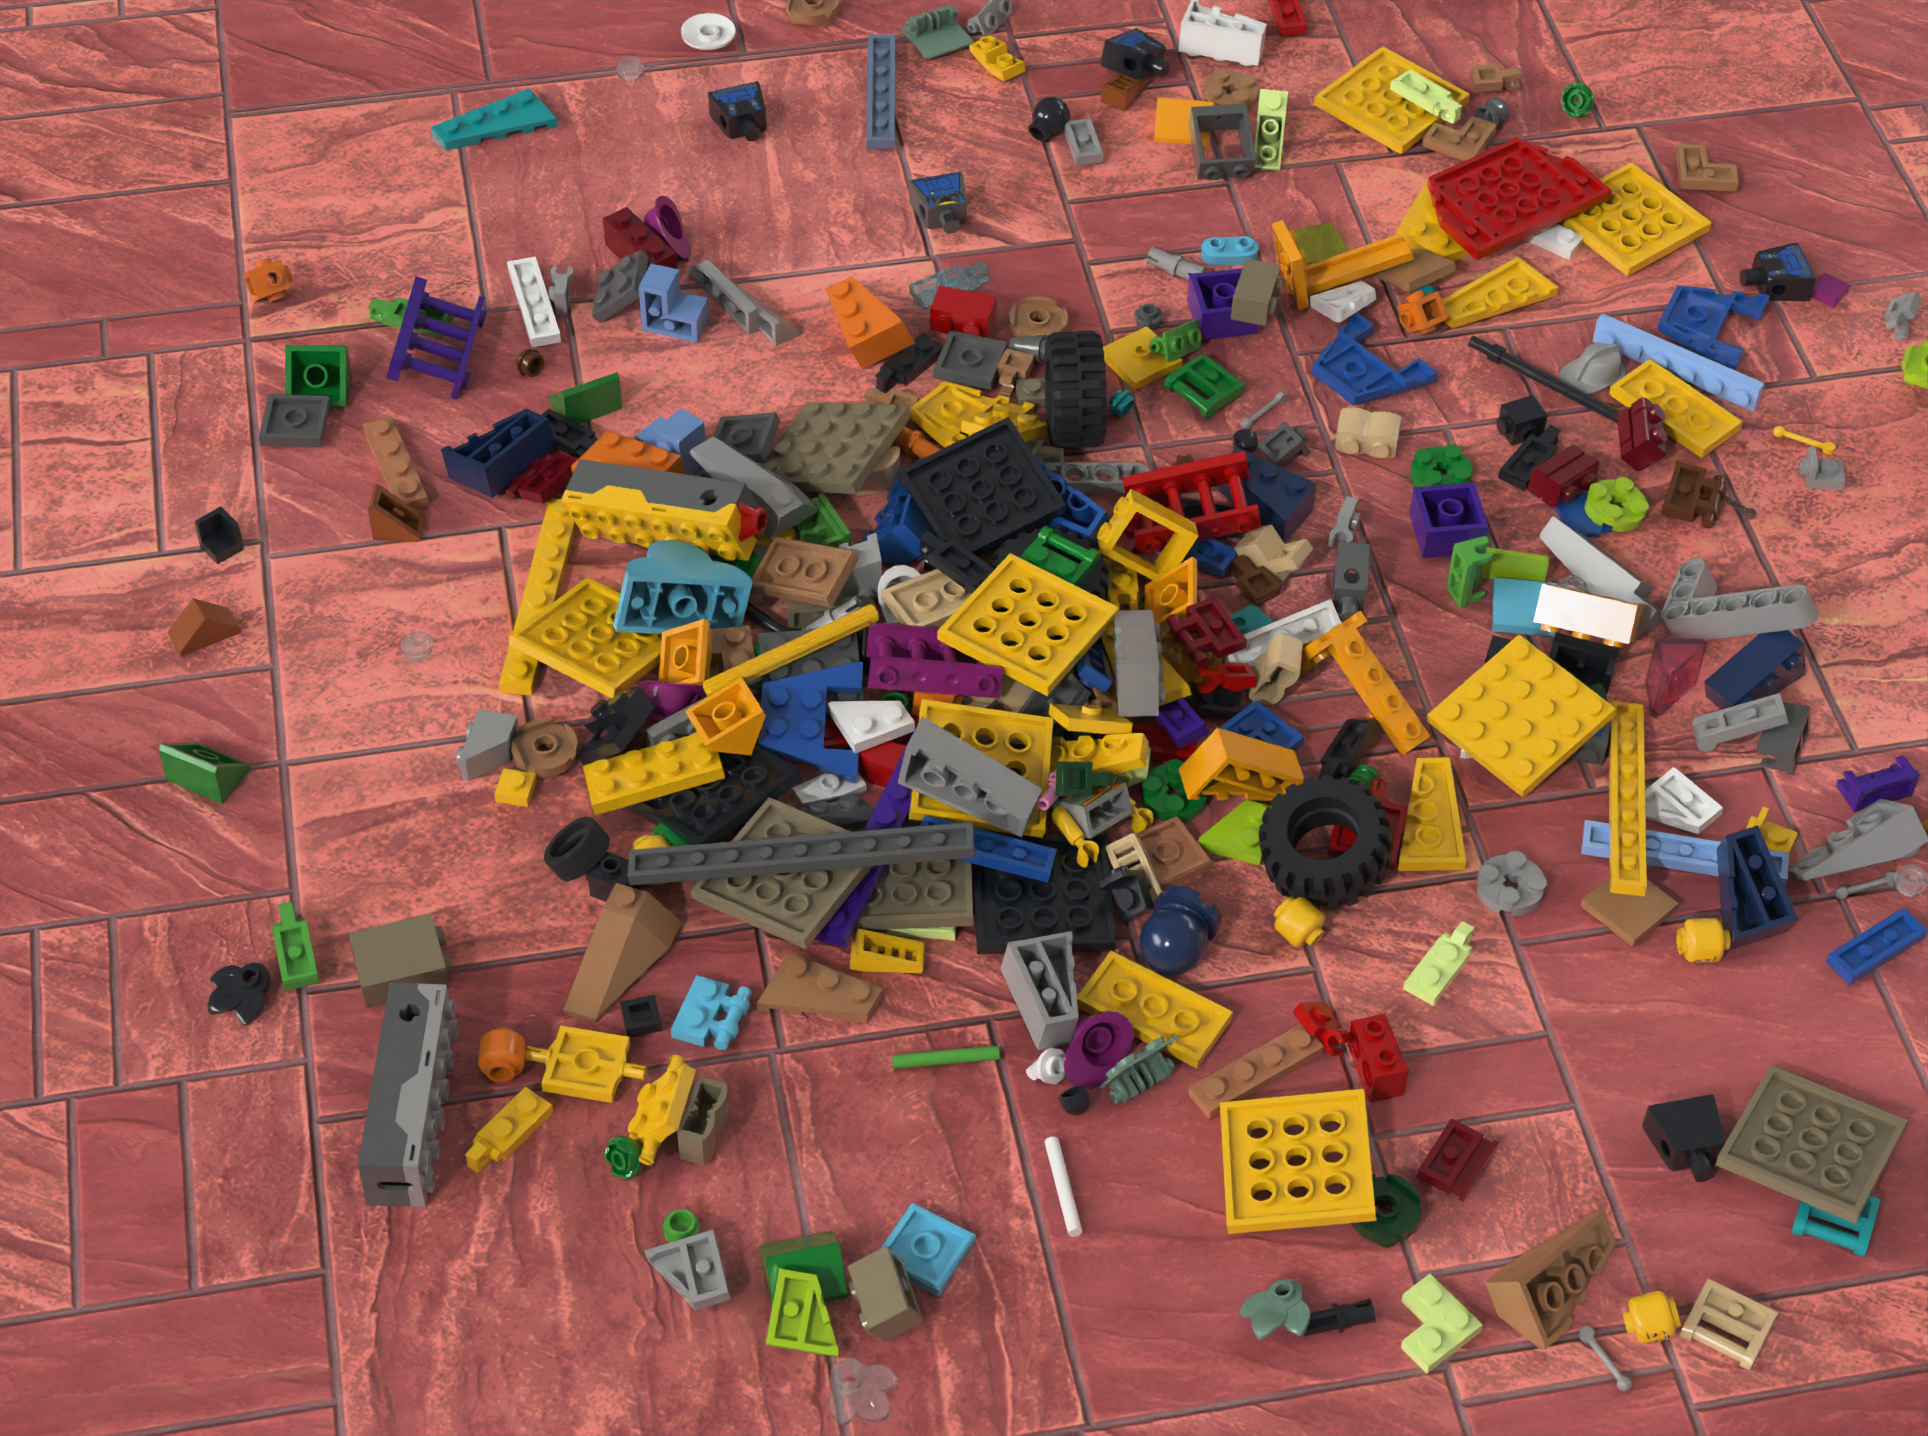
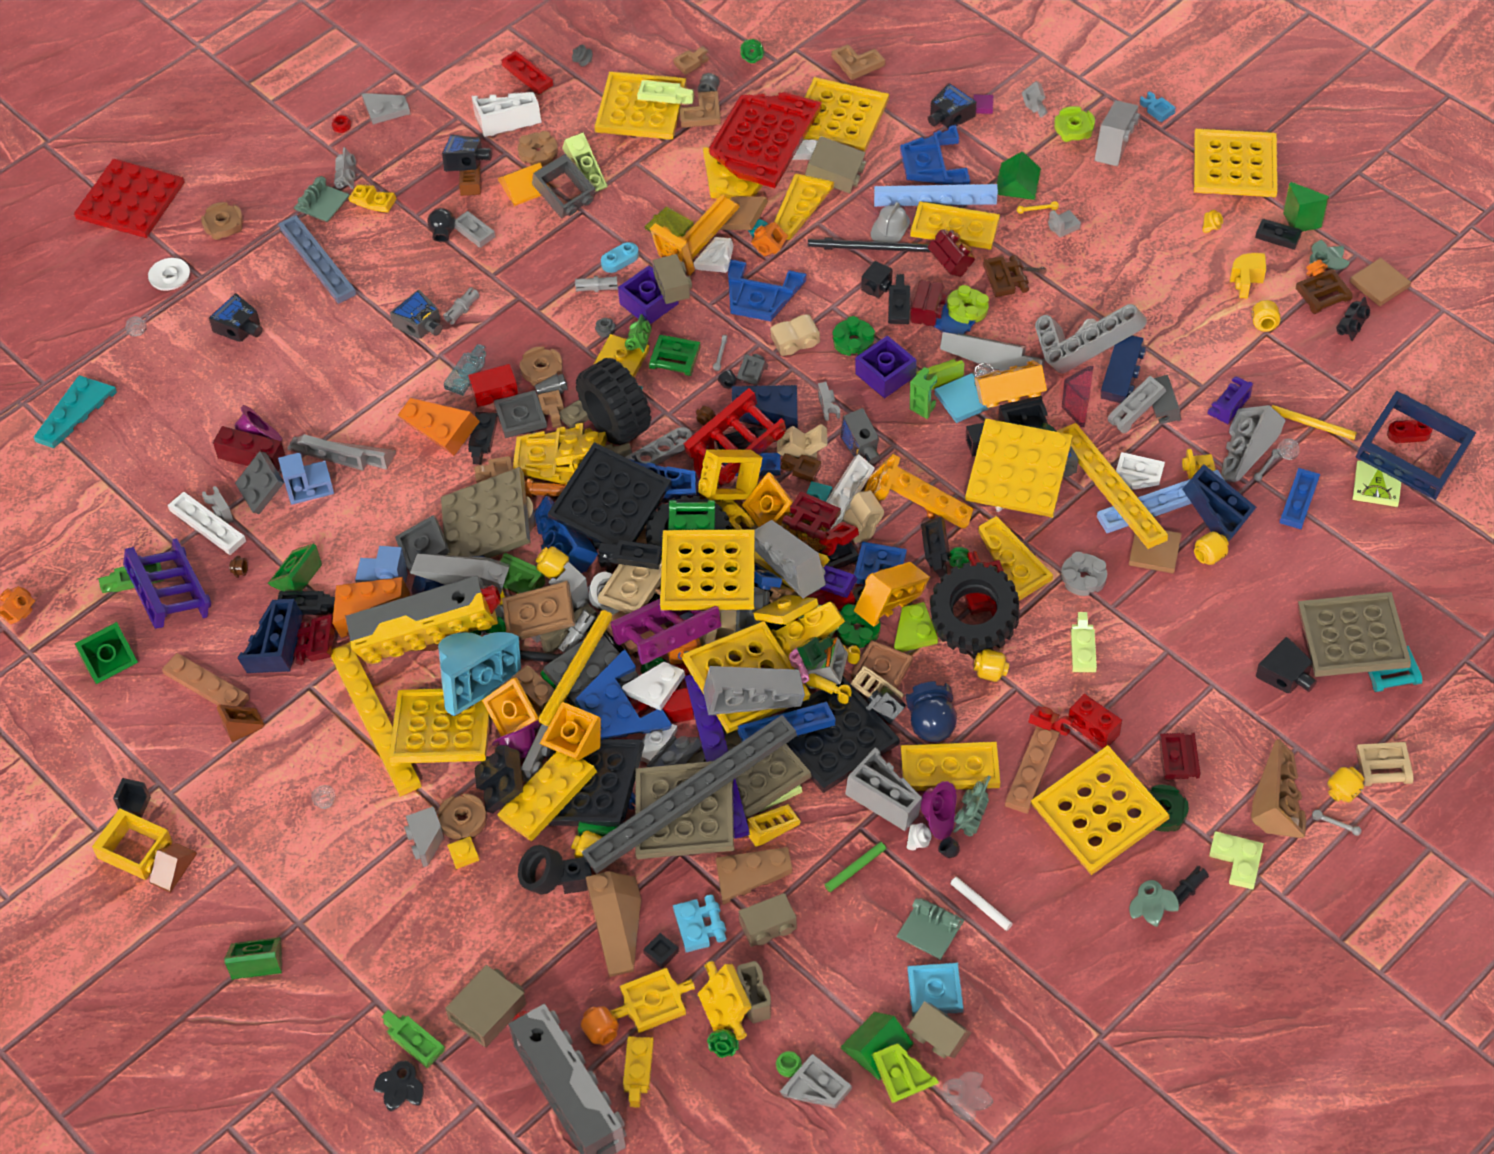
camera: 30 degrees left, 5 degrees up
dark grey plate [259,394,331,448] -> none
none -> yellow window [92,808,173,880]
none -> light grey pin [443,287,480,324]
none -> yellow head [535,546,569,580]
none -> dark grey wheel [572,45,593,67]
none -> dark tan brick [739,893,797,947]
none -> dark tan brick [805,136,867,193]
none -> sand green hinge [897,898,964,960]
none -> green slope [997,151,1041,200]

